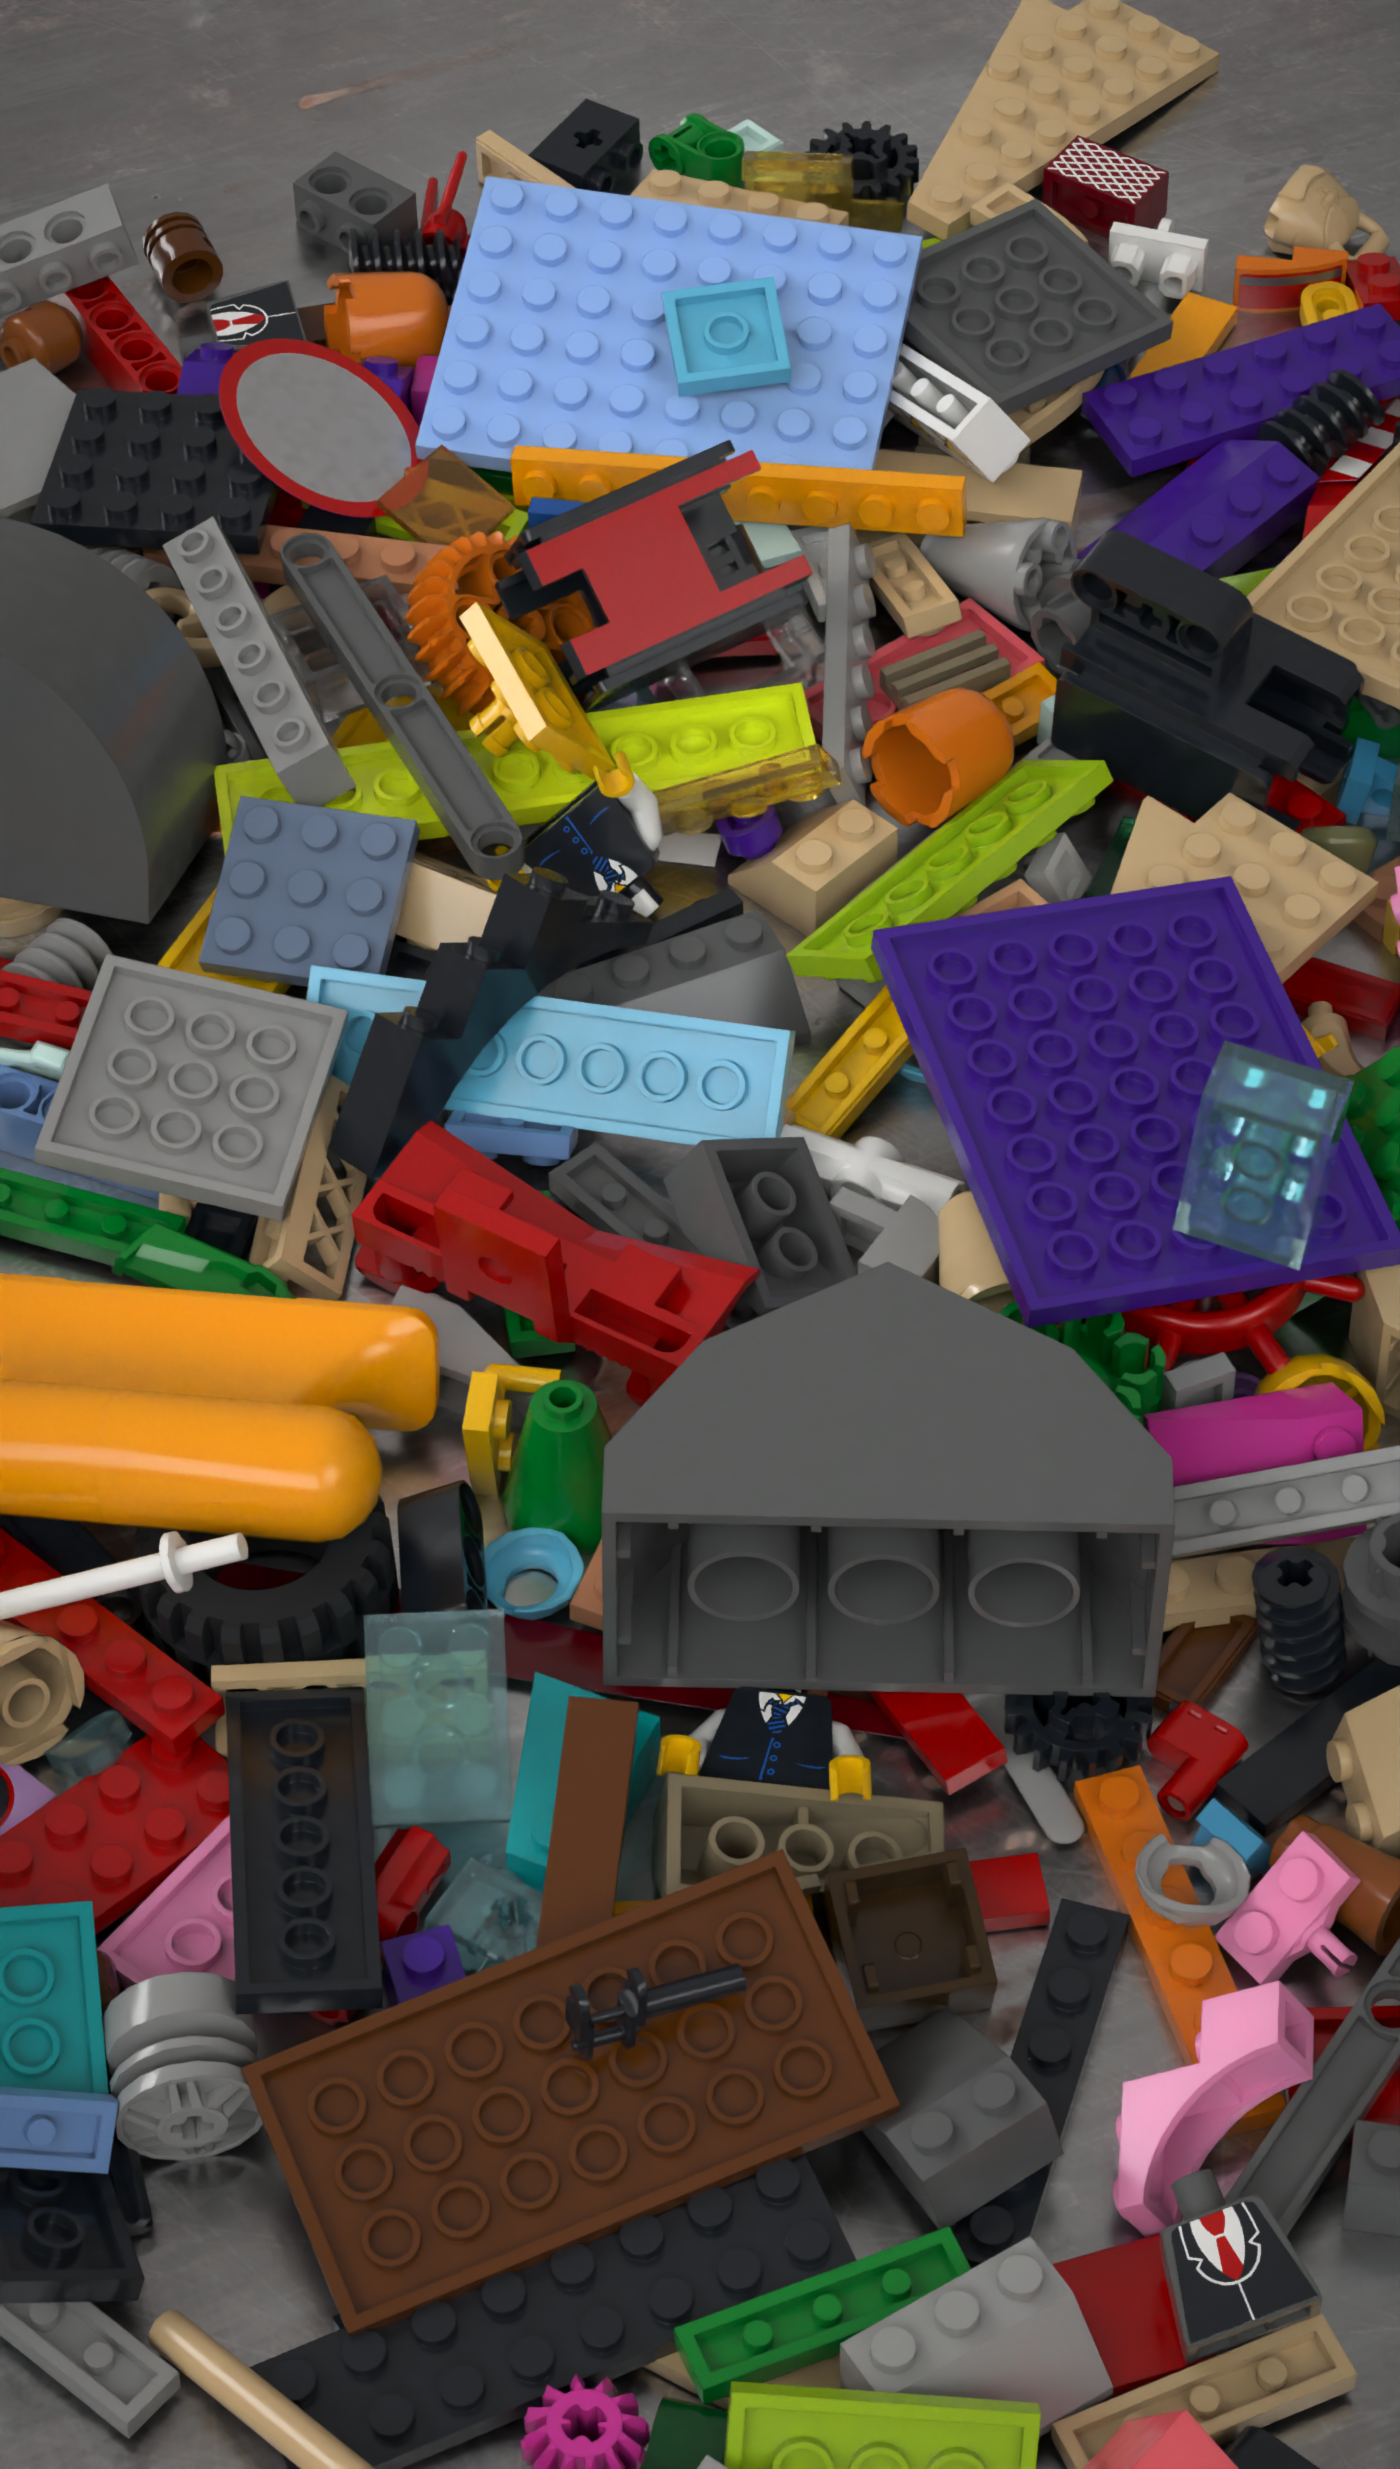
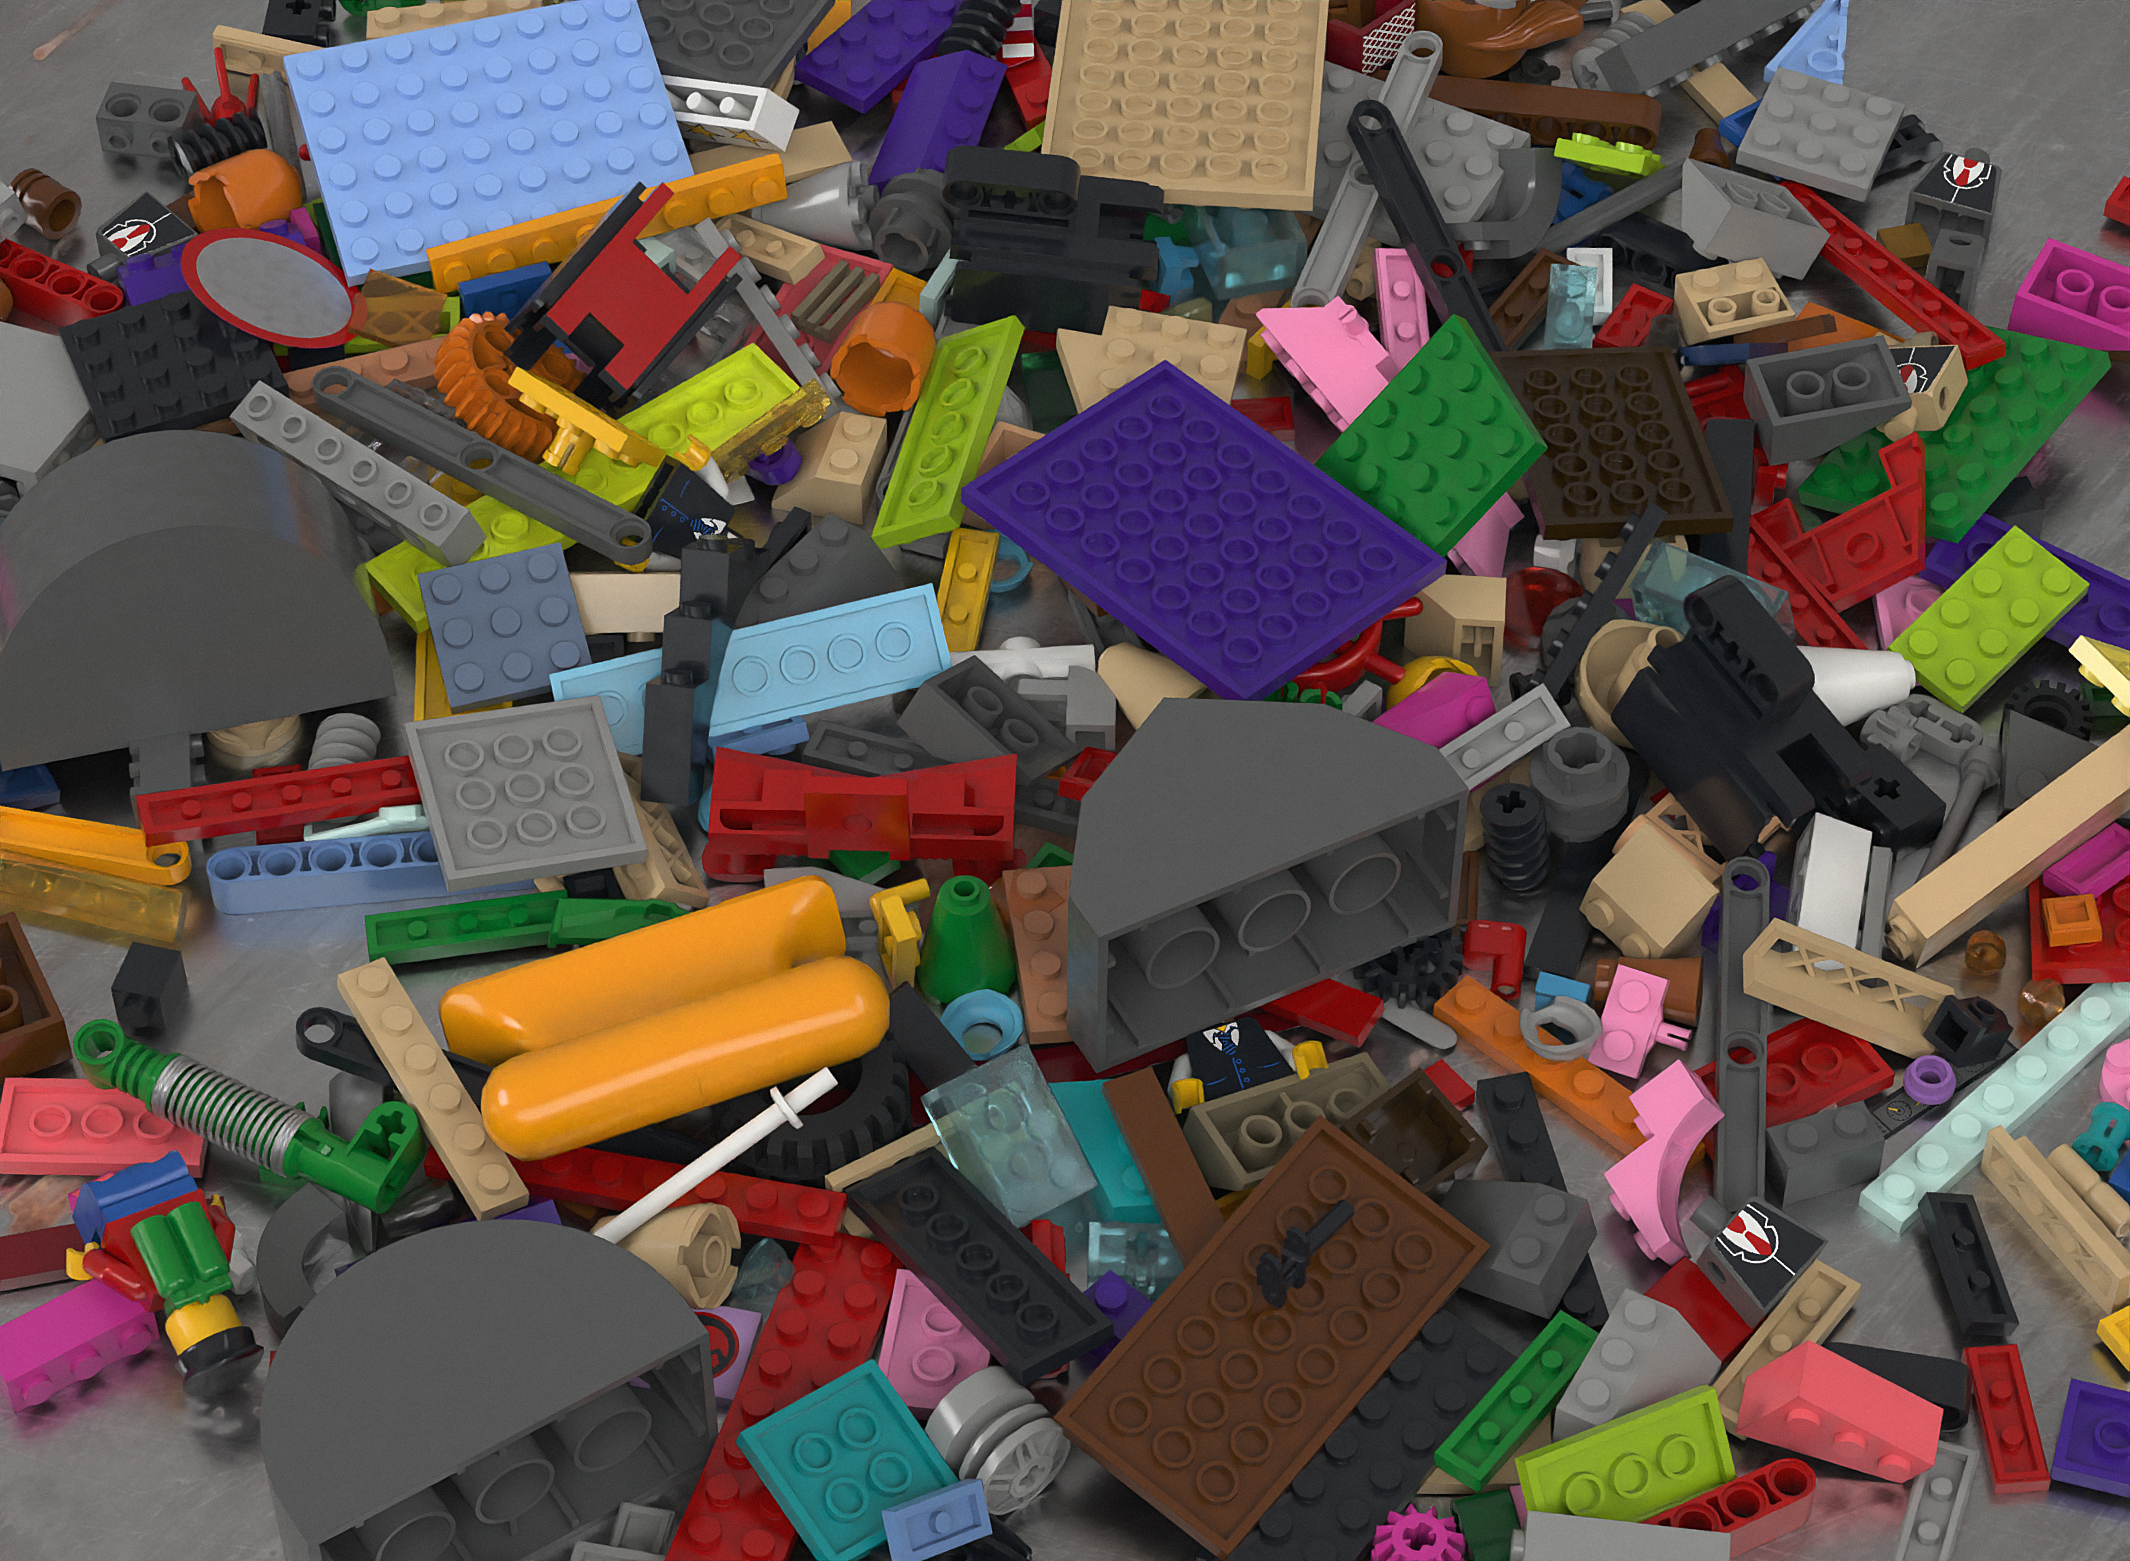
camera: 30 degrees left, 0 degrees up
medium azure plate [662,277,791,397] -> none
clear light blue brick [1173,1041,1354,1270] -> none

